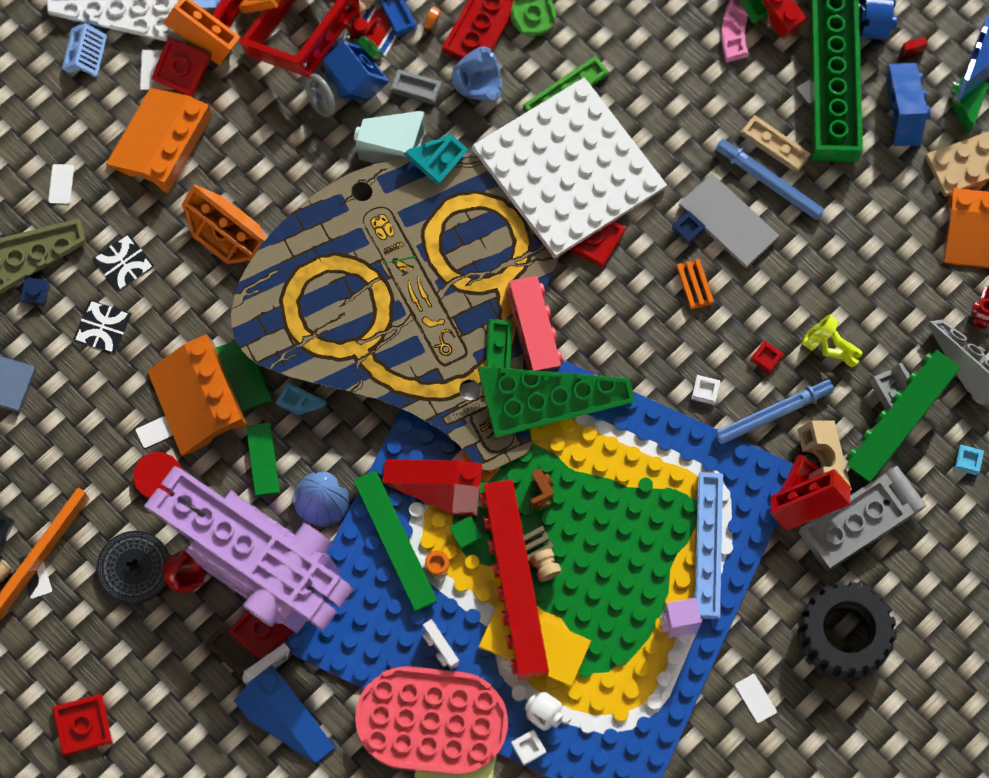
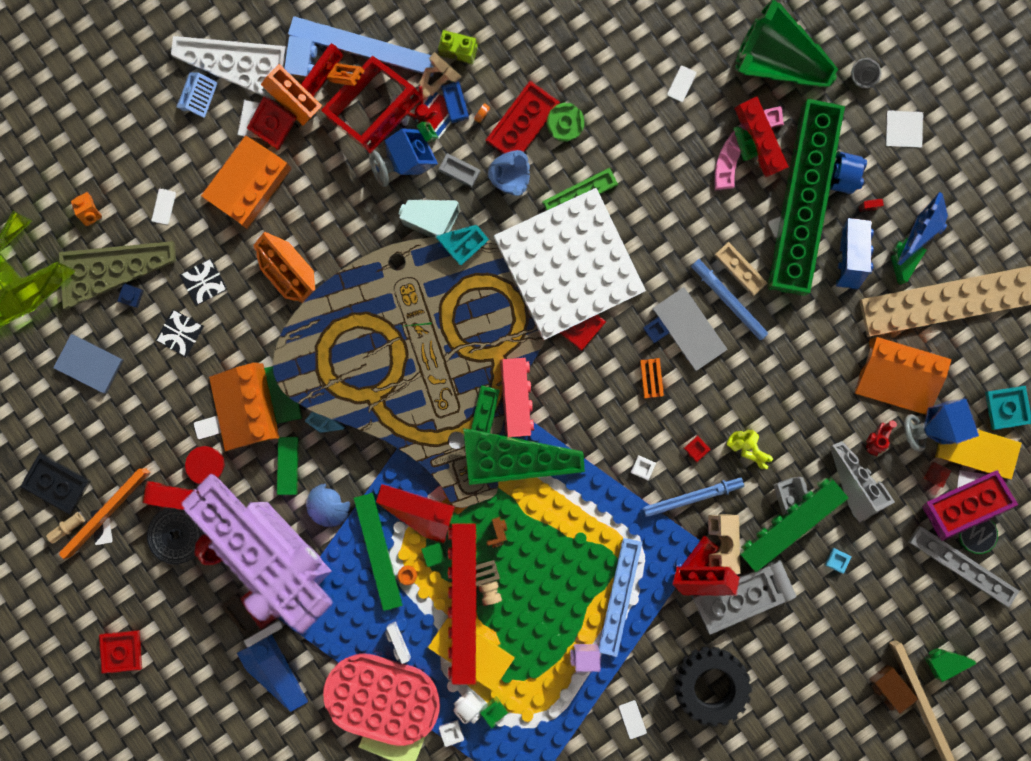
camera: 15 degrees right, 15 degrees up
none -> red beam [142,481,194,510]
none -> green panel [480,696,508,728]

